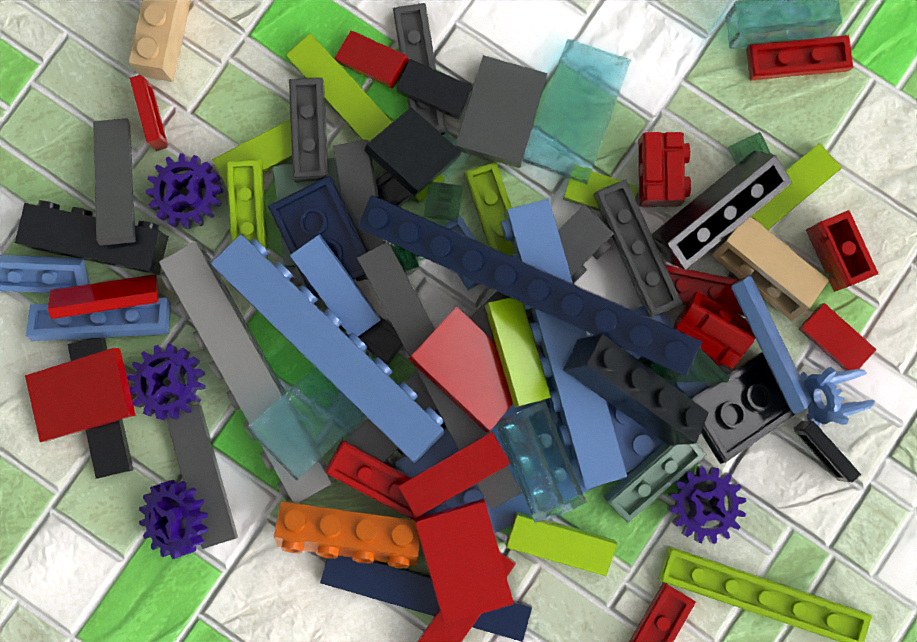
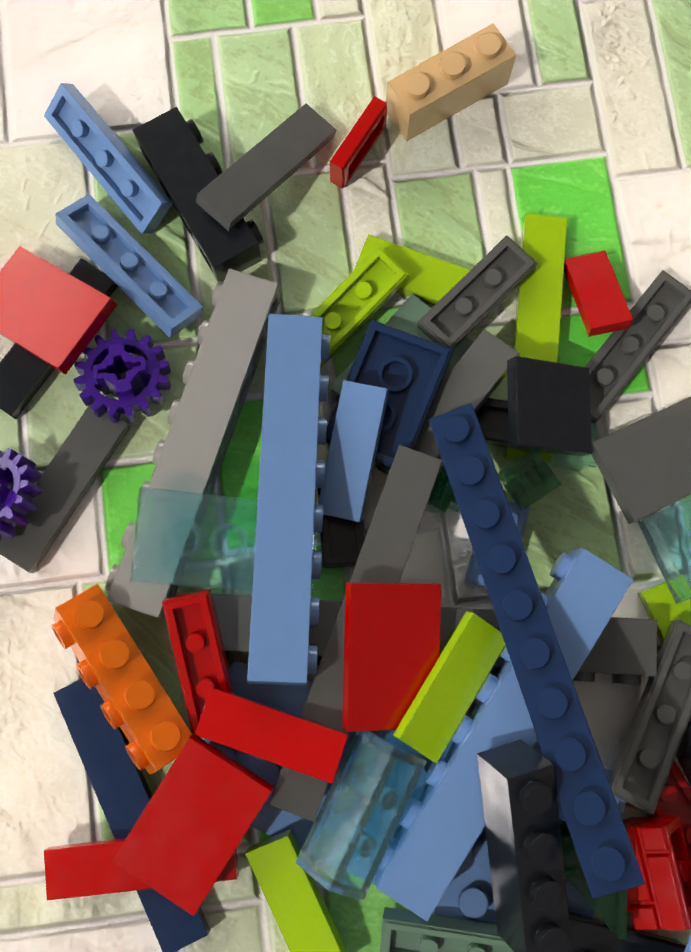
camera: 45 degrees right, 5 degrees down
red tile [47,274,158,319] -> none
dark purple gear [146,153,223,229] -> none
black tile [396,59,472,119] -> none
lime tile [464,162,515,255] -> none

